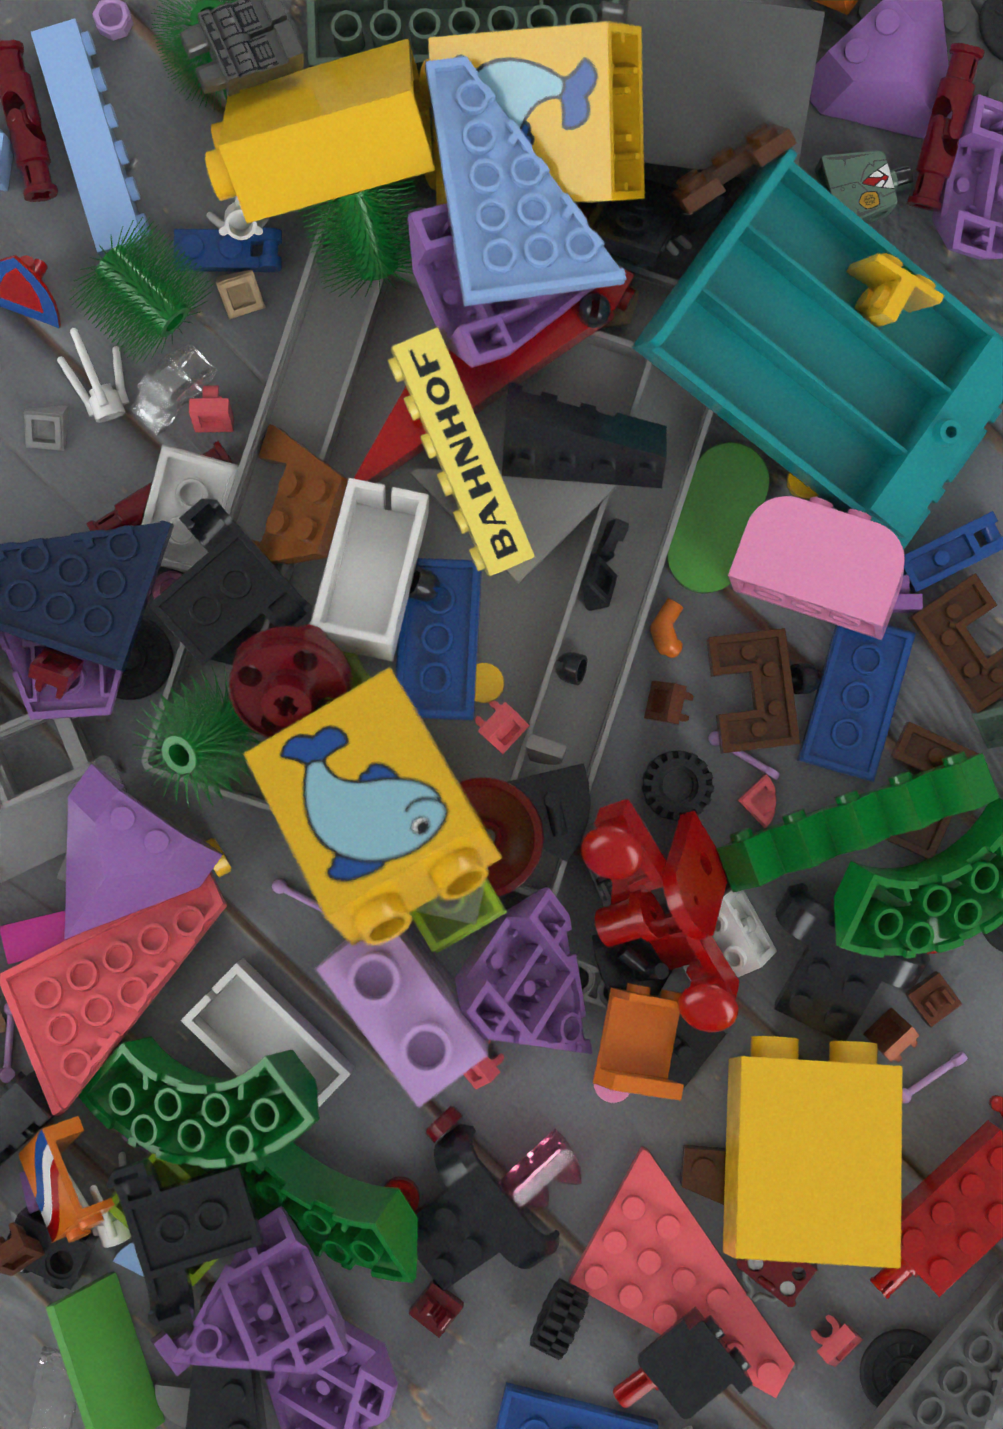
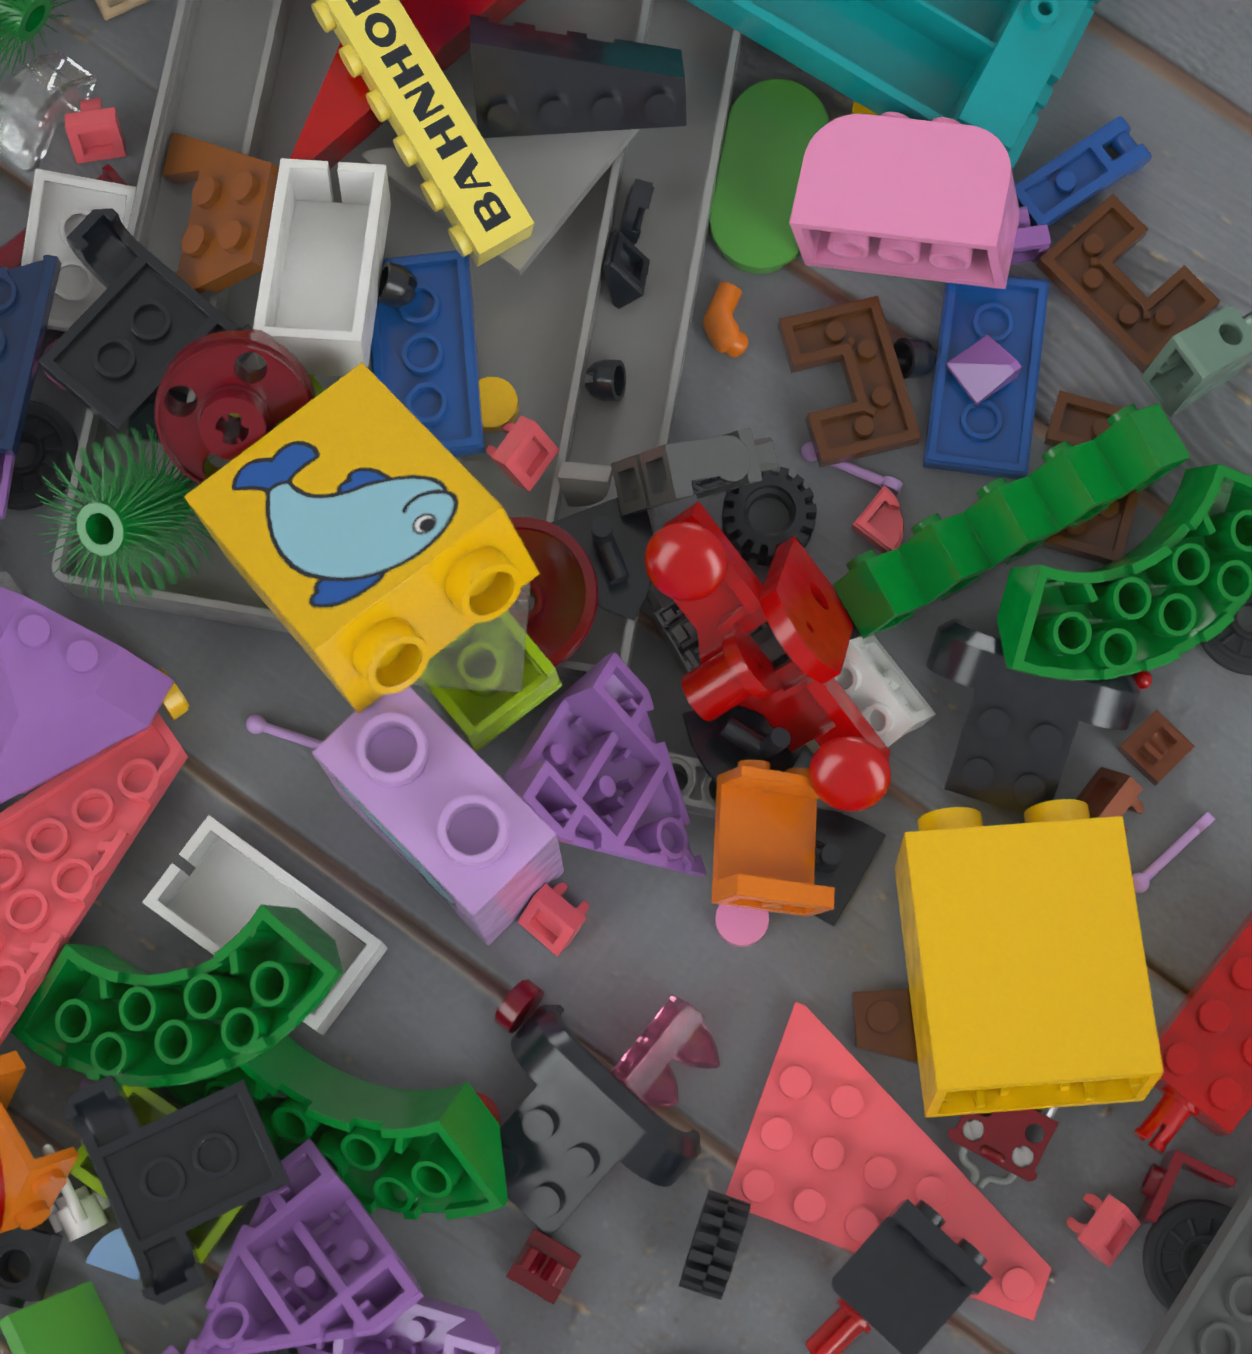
camera: 10 degrees left, 10 degrees down
copper tile [644,681,694,725] -> none
none -> dark grey hips [611,428,778,516]
none -> medium lavender slope [946,335,1022,406]
none -> dark red bracket [1137,1150,1237,1223]

